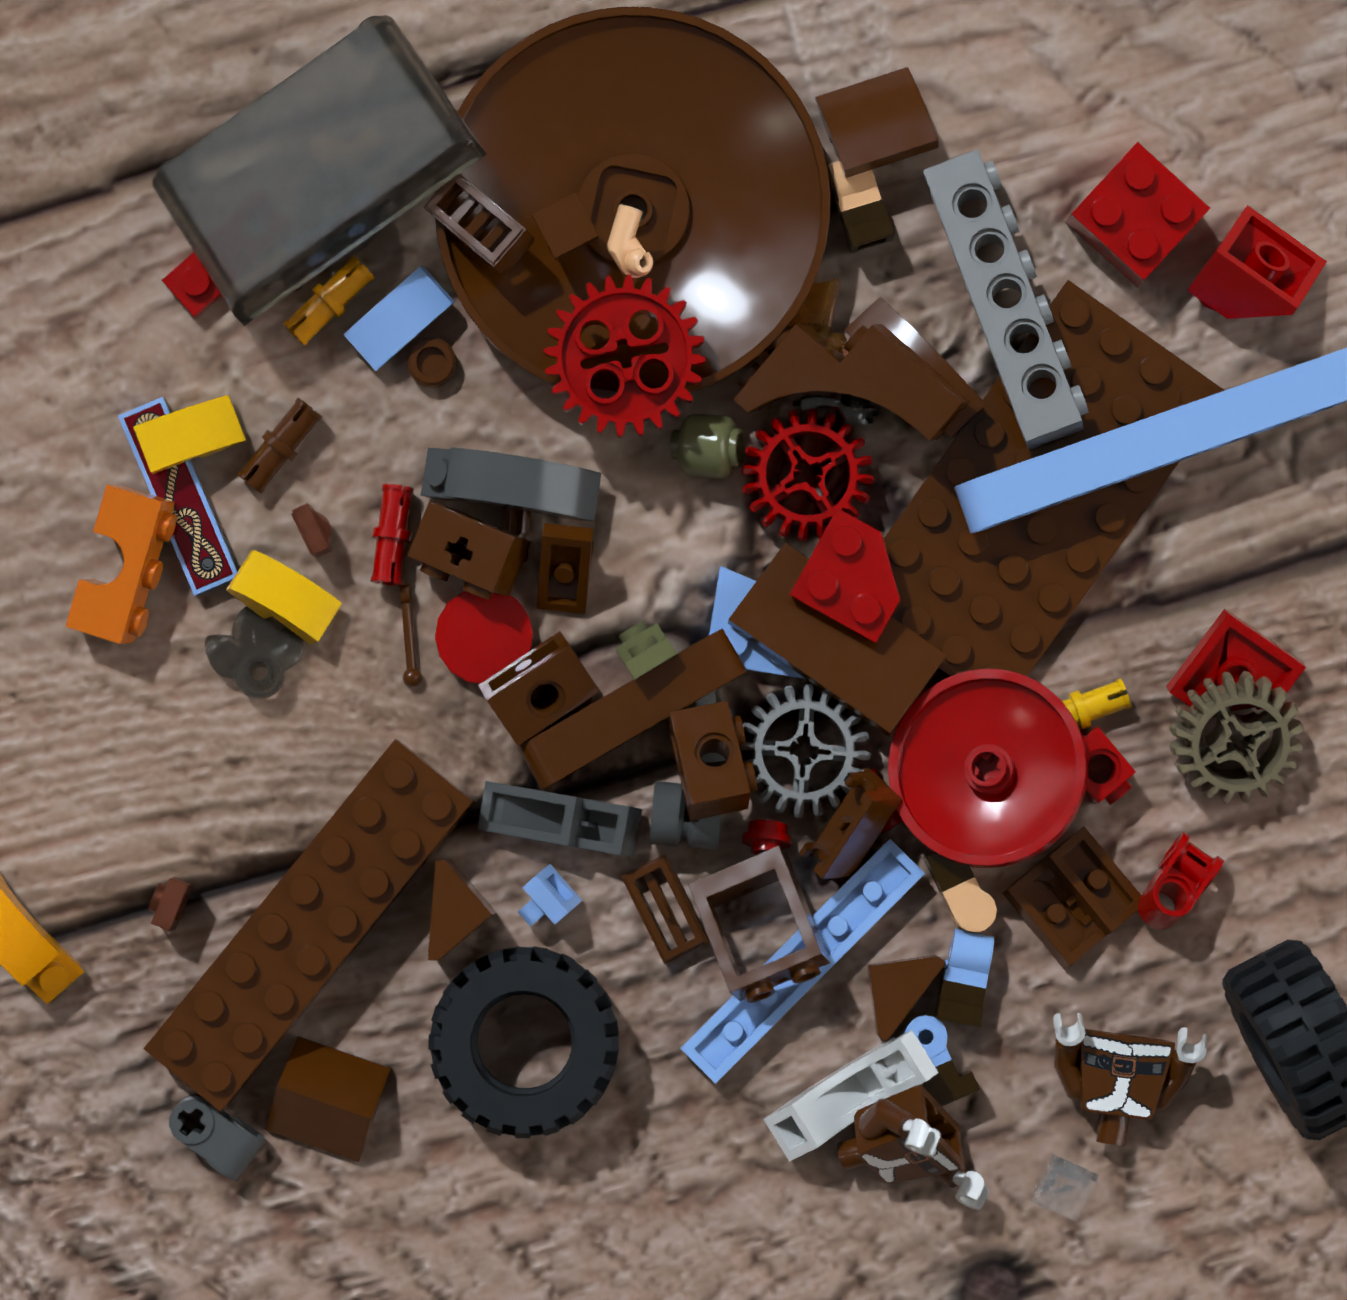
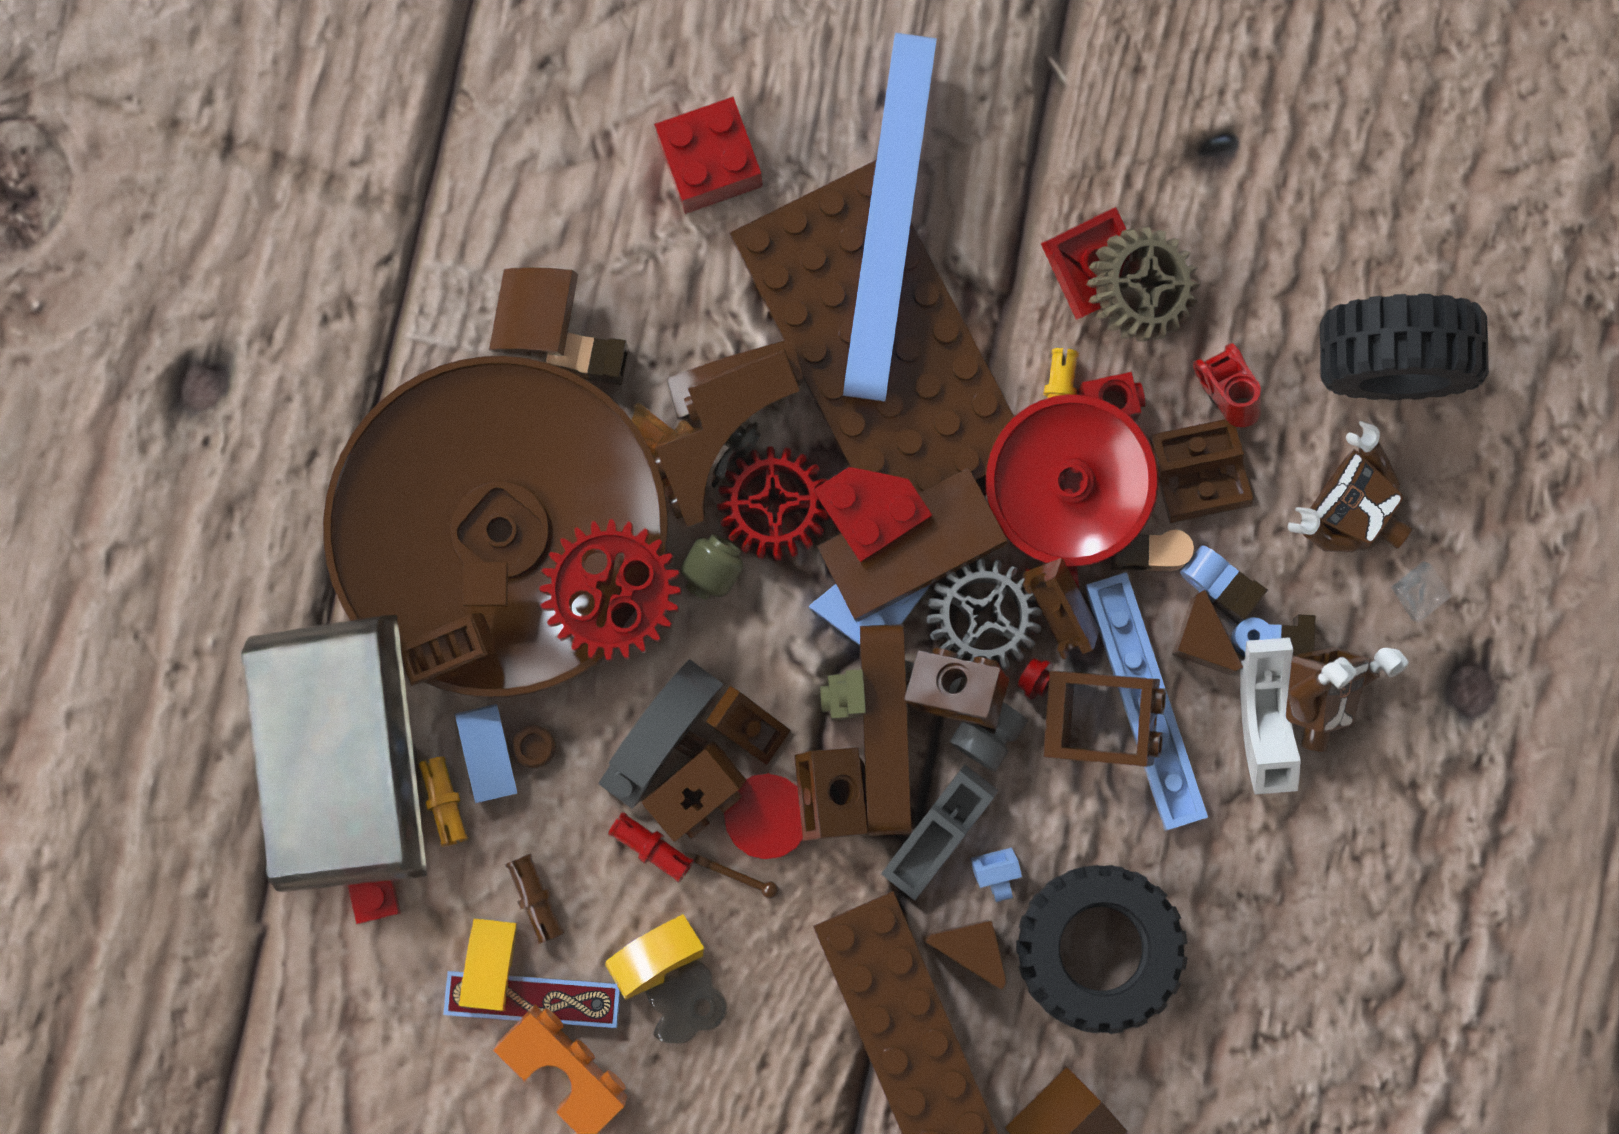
camera: 65 degrees left, 5 degrees down
copper tile [291,503,333,558] -> none
light nougat arm [607,205,653,278] -> none
reddish brown tile [621,854,709,964] -> none
light grey brick [923,149,1089,451] -> none
red slope [1187,205,1327,319] -> none

